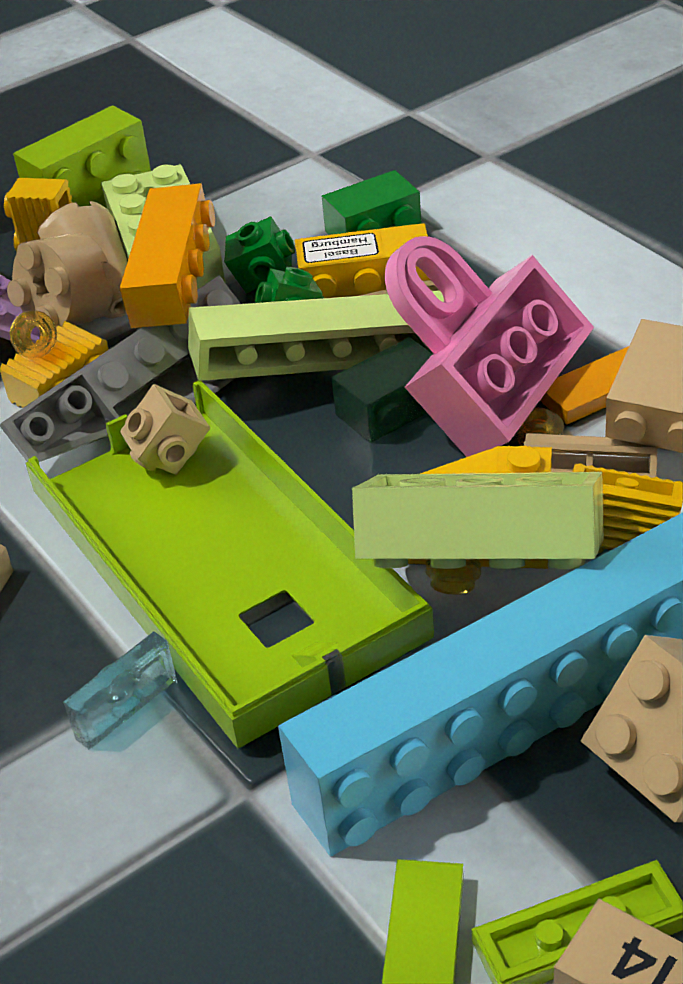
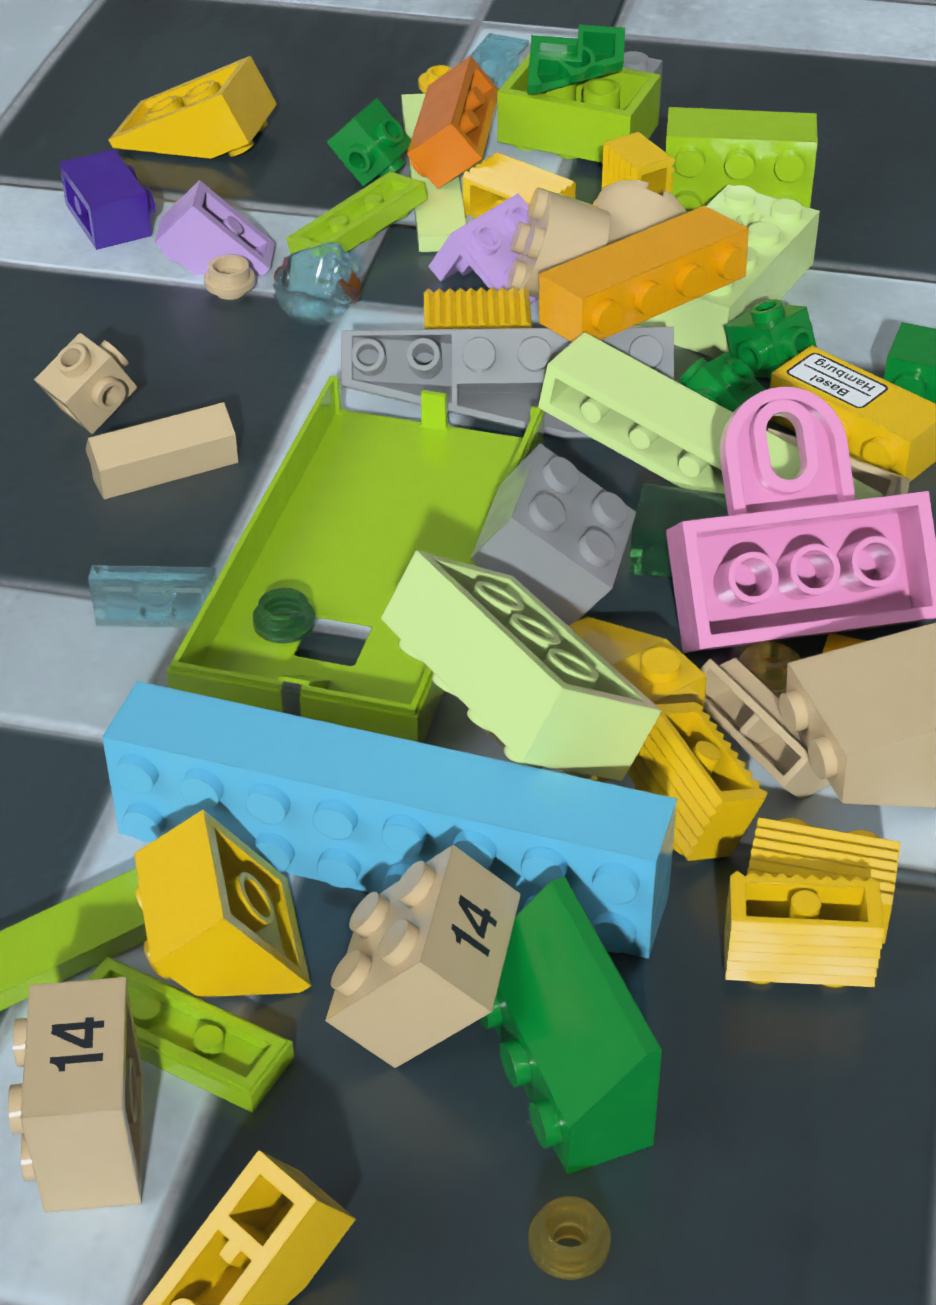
camera: 45 degrees right, 0 degrees up
clear yellow plate [9,310,57,359] -> none
tan brick [120,384,210,475] -> none
none -> yellow slope [134,809,311,997]
none -> clear green plate [253,588,315,643]
none -> light grey brick [470,443,636,625]

